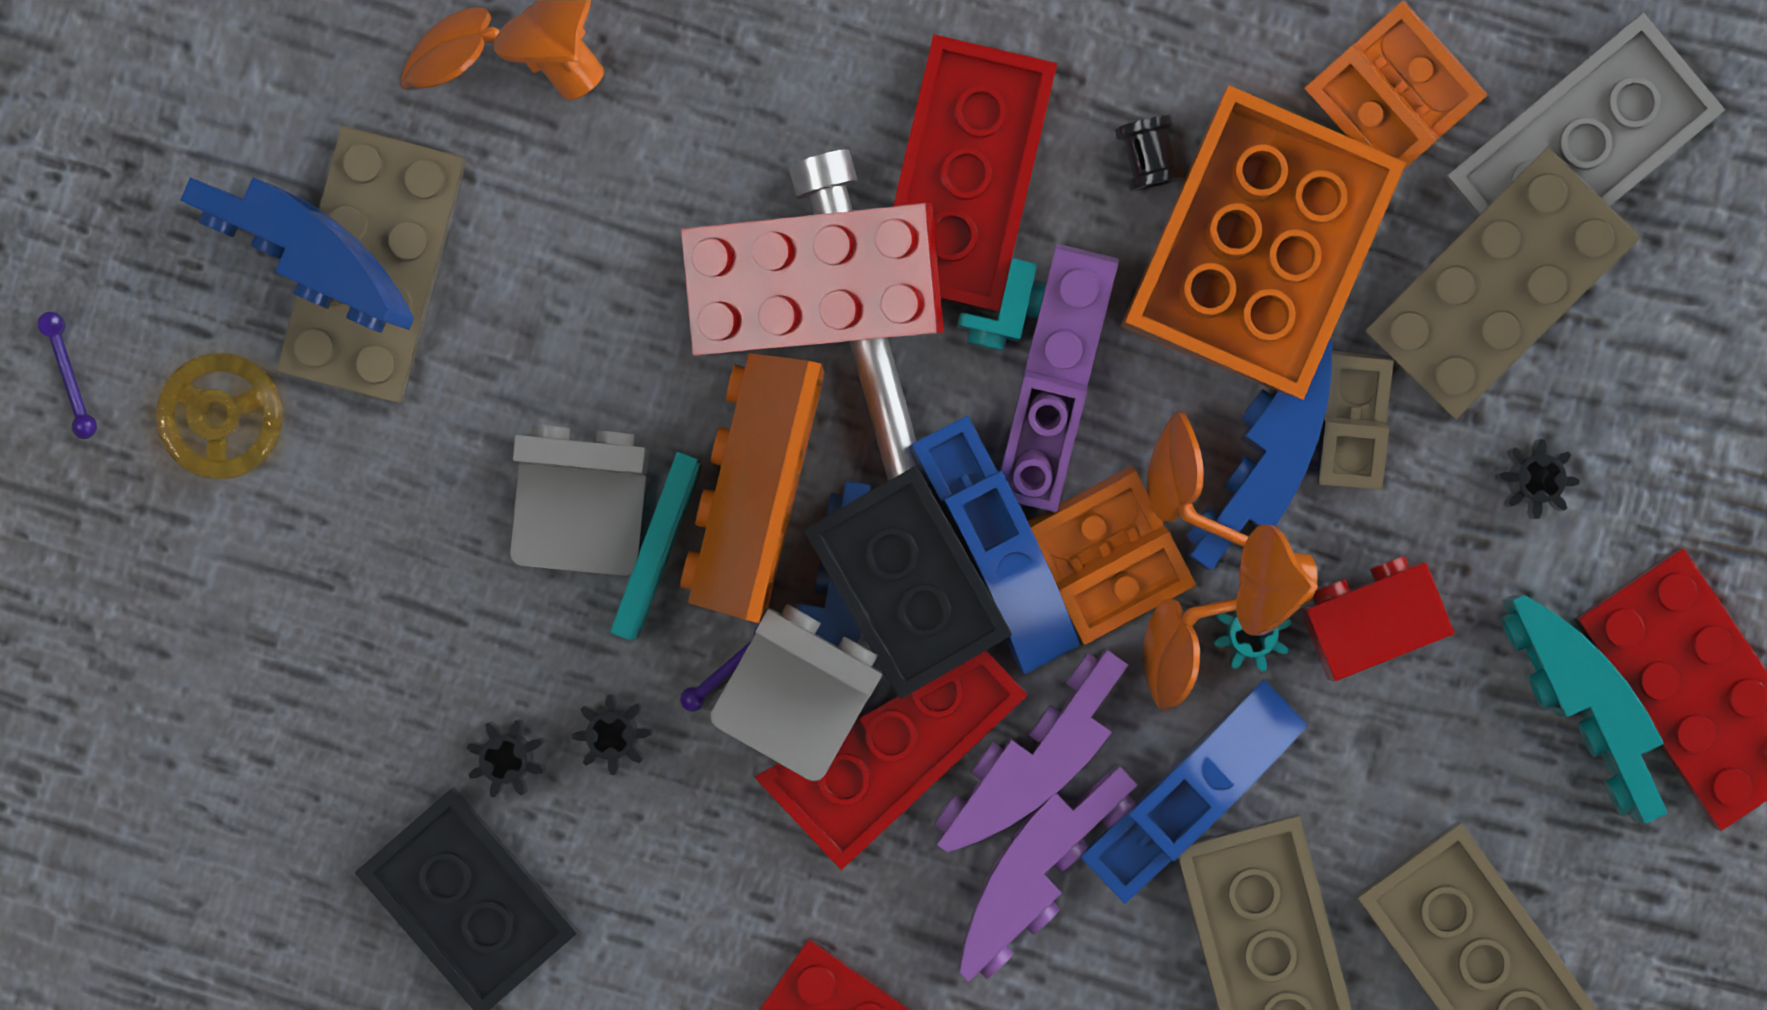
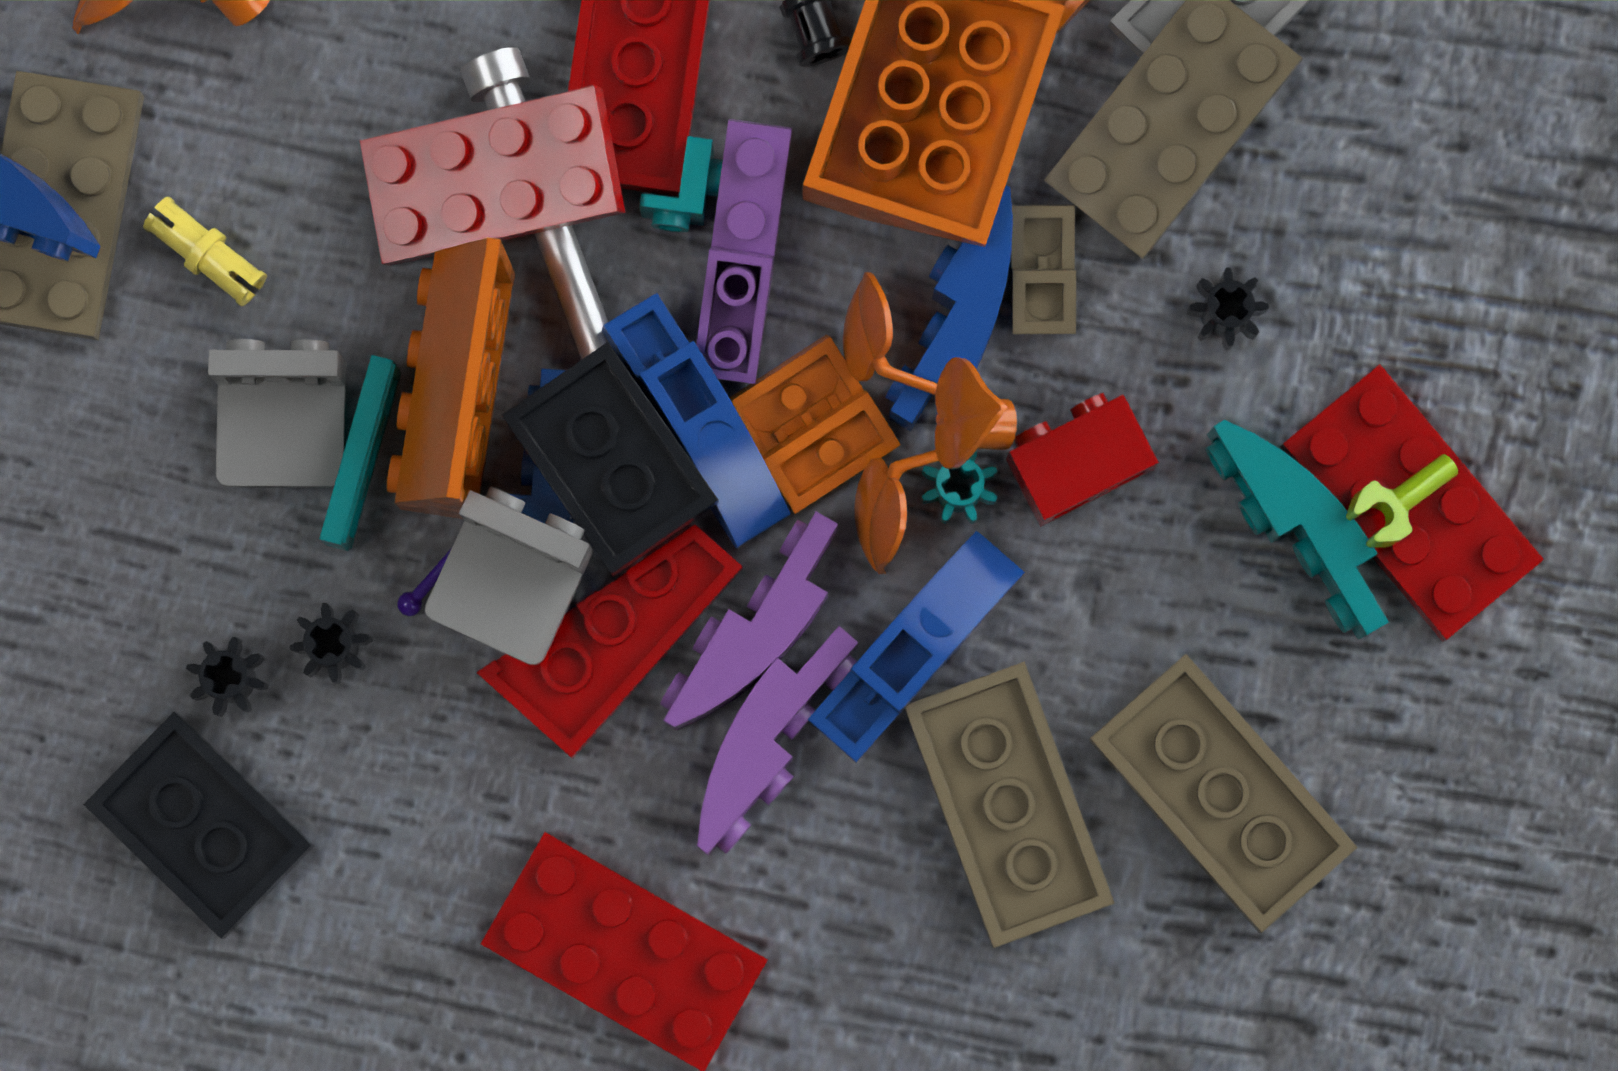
camera: 10 degrees left, 5 degrees down
none -> light yellow pin [143,197,267,306]
none -> lime bar [1346,454,1458,548]

